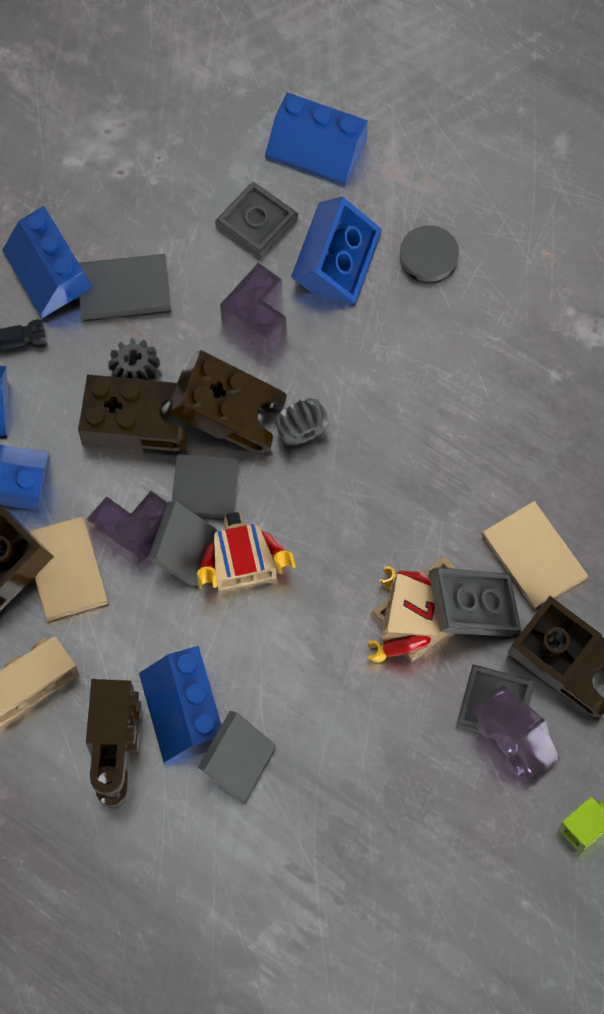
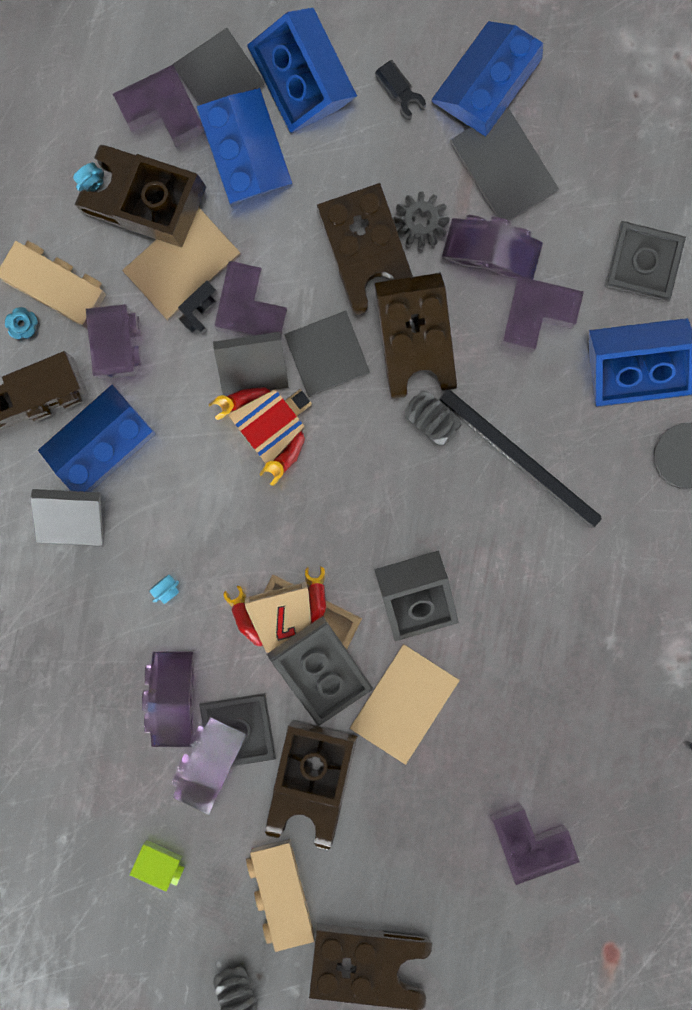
camera: 60 degrees right, 20 degrees up
none -> medium azure plate [5,307,38,340]
none -> clear purple brick [86,304,142,379]
none -> clear purple brick [142,652,194,747]
none -> medium azure plate [149,574,179,604]
none -> black bracket [178,280,218,335]
none -> dark grey slope [374,551,459,642]
none -> black tile [439,389,602,528]
none -> clear purple brick [442,215,543,281]

